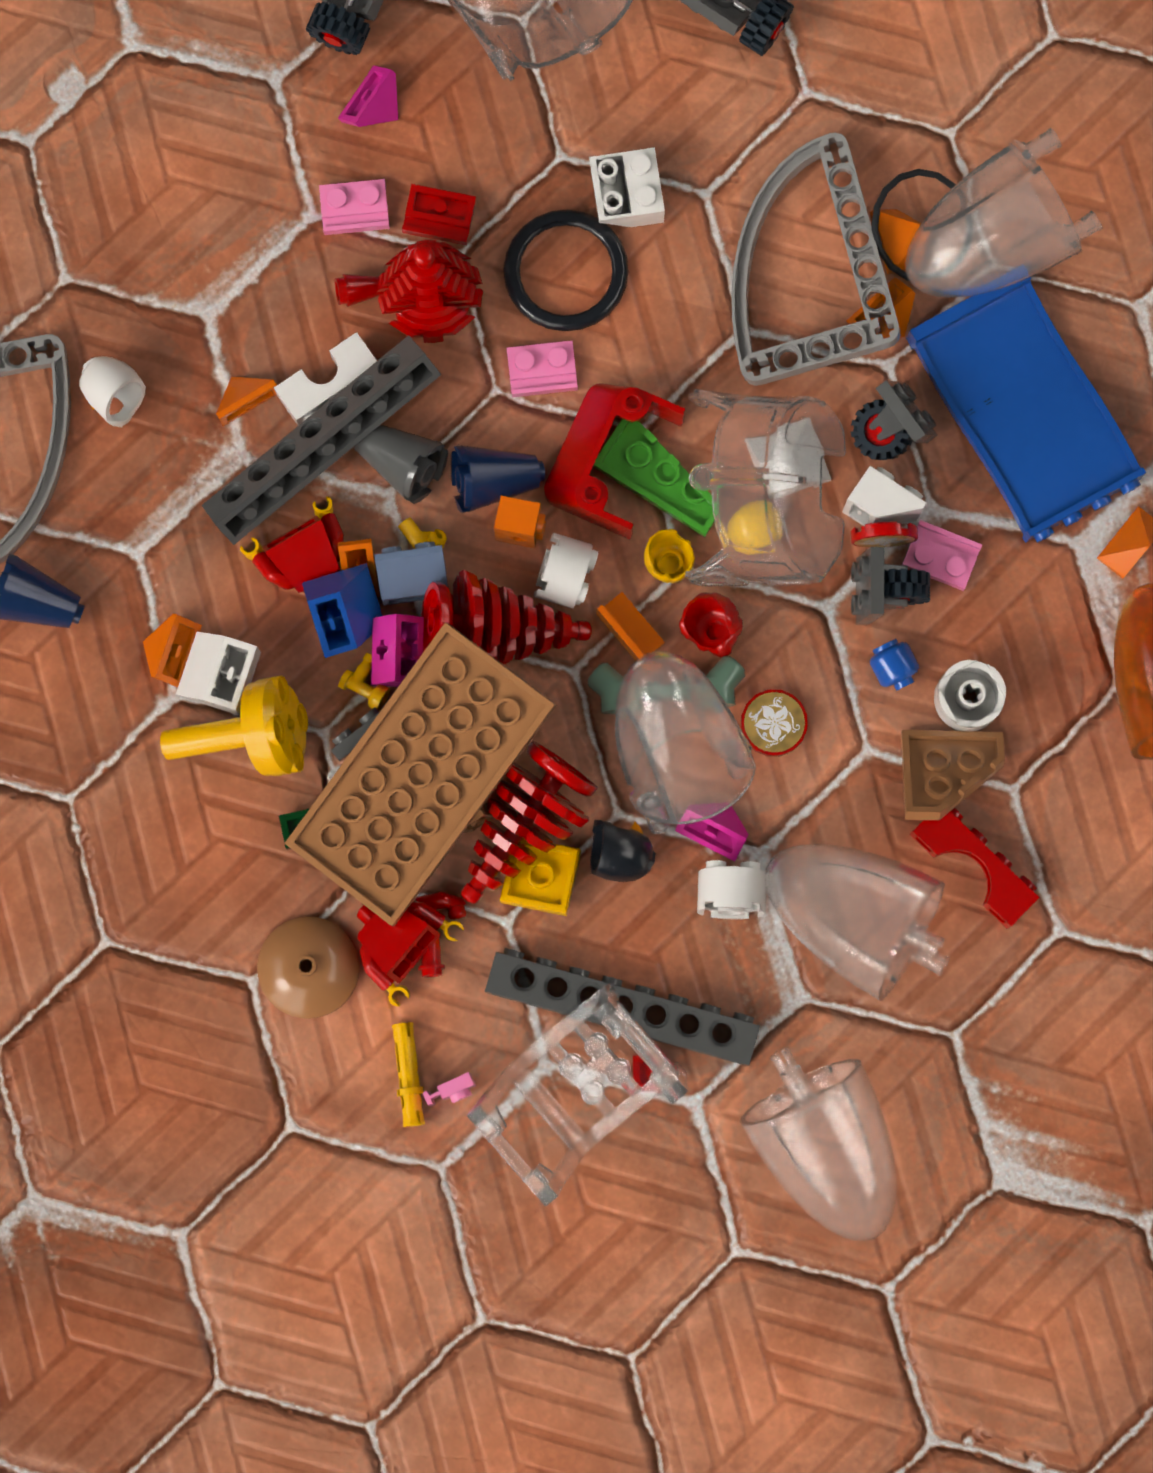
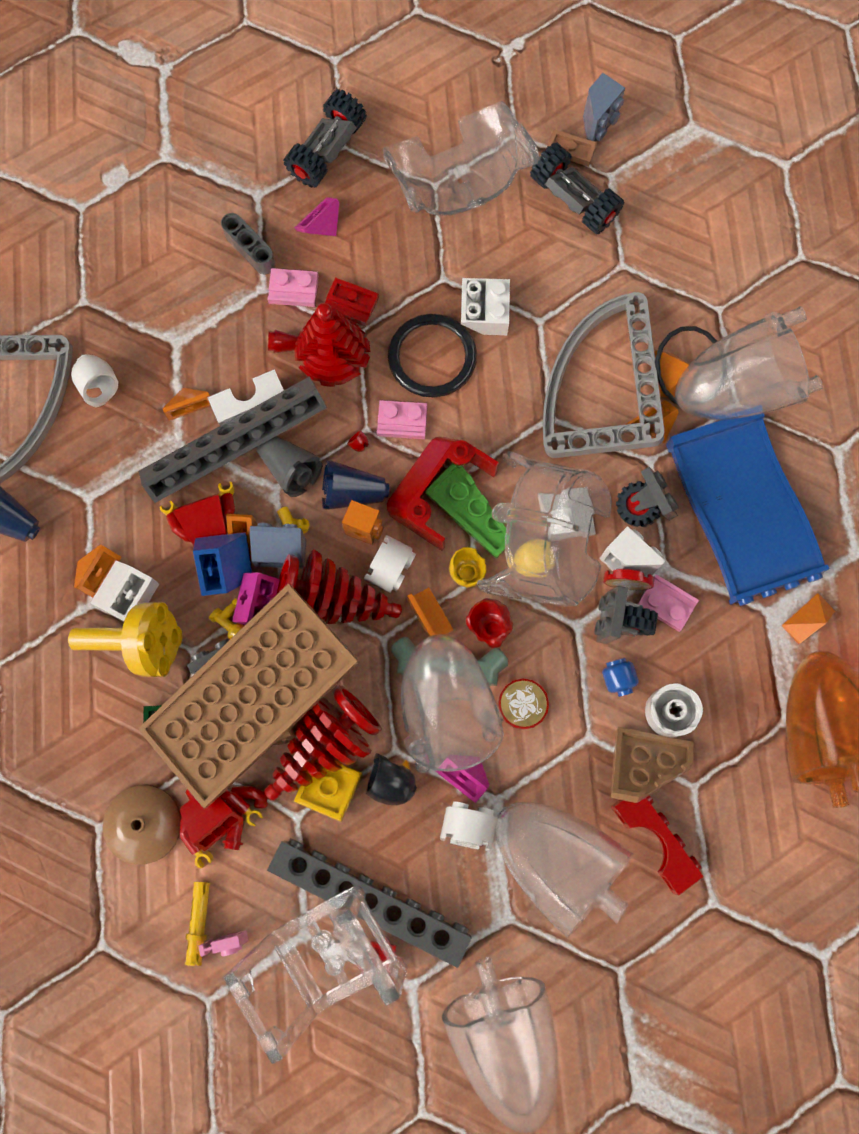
camera: 10 degrees right, 5 degrees down
none -> dark grey beam [221,213,276,275]
none -> red hinge [347,430,369,452]

